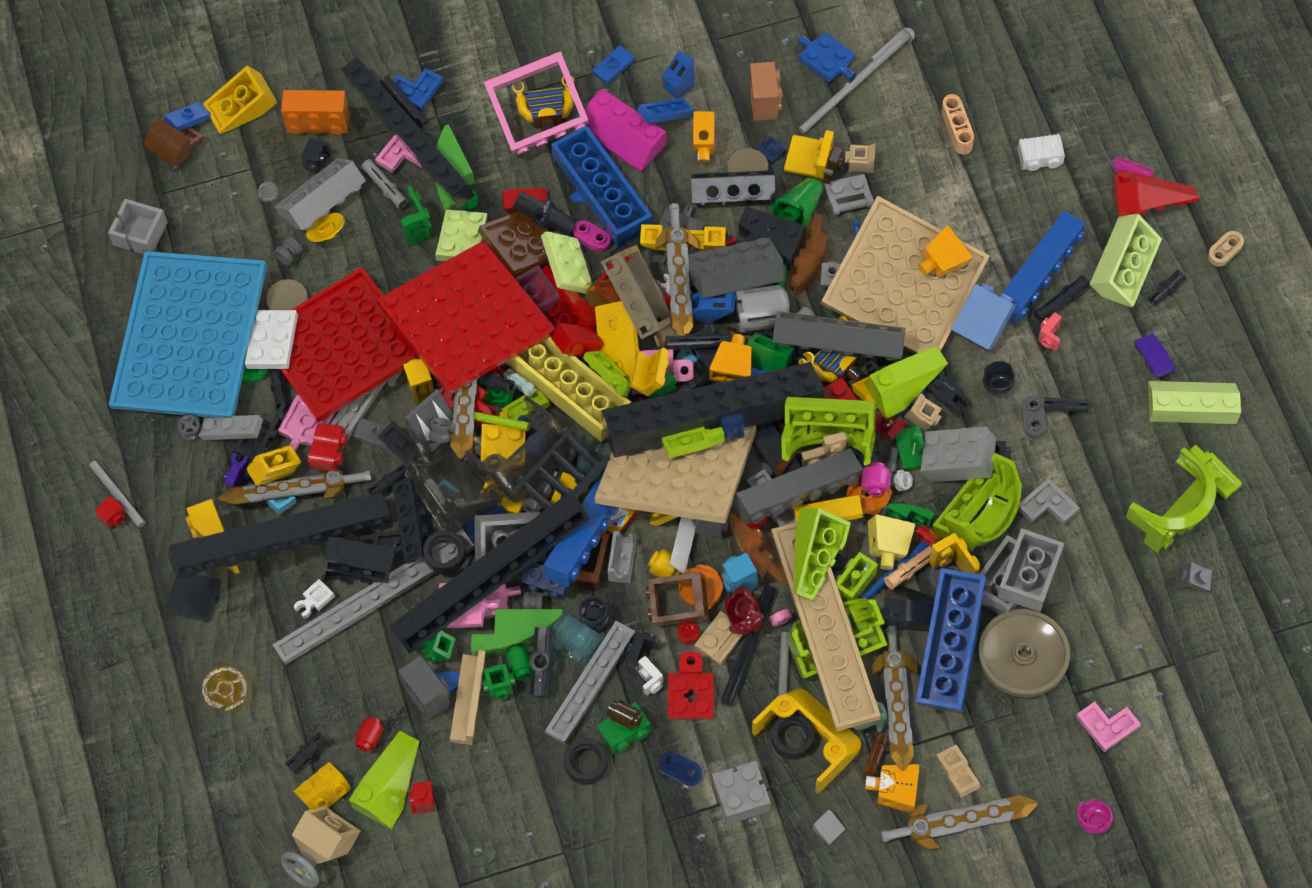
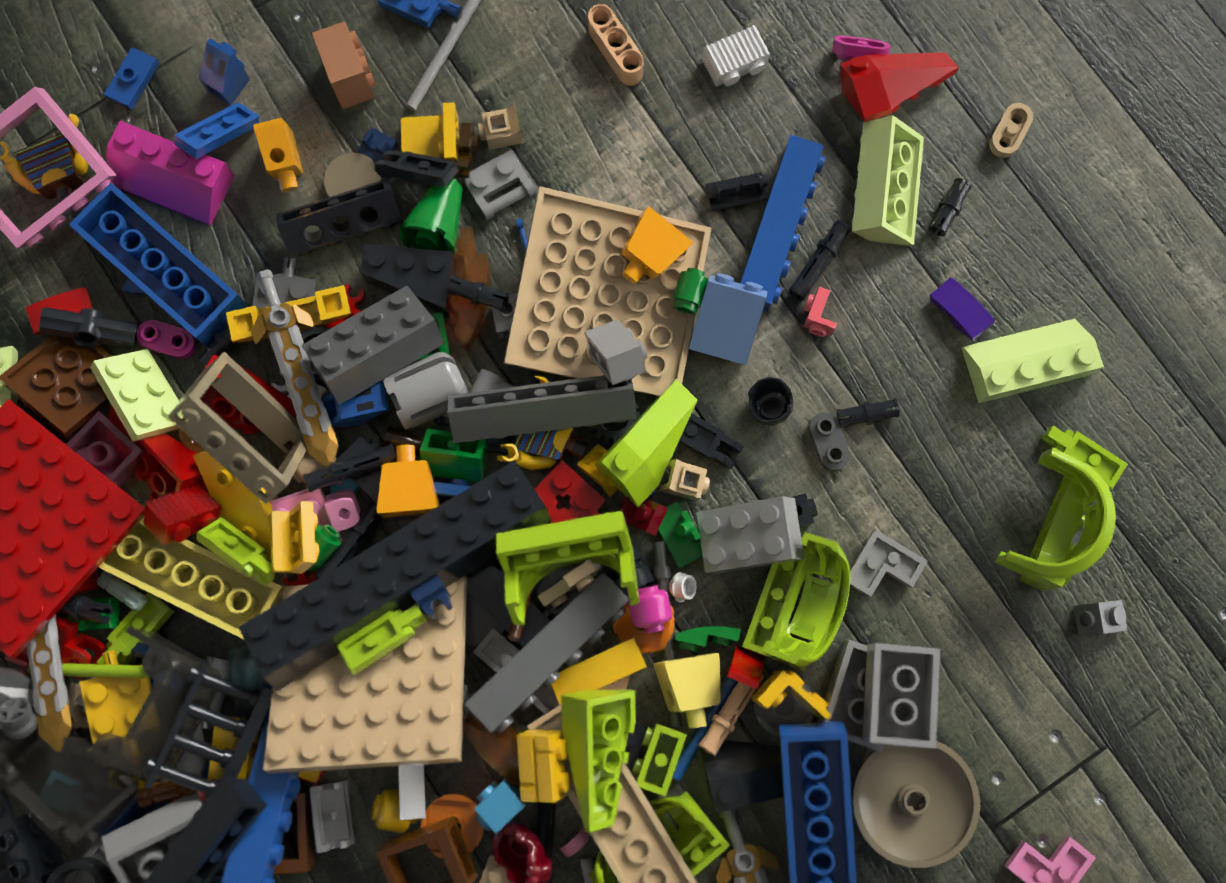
camera: 20 degrees left, 15 degrees up
none -> reddish brown axle [136,774,198,808]
none -> black hinge [374,150,458,188]
none -> black pin [447,275,509,312]
none -> yellow brick [517,729,571,803]
none -> light grey brick [585,319,647,385]
none -> green brick [672,268,709,314]
none -> black hinge [706,172,768,211]

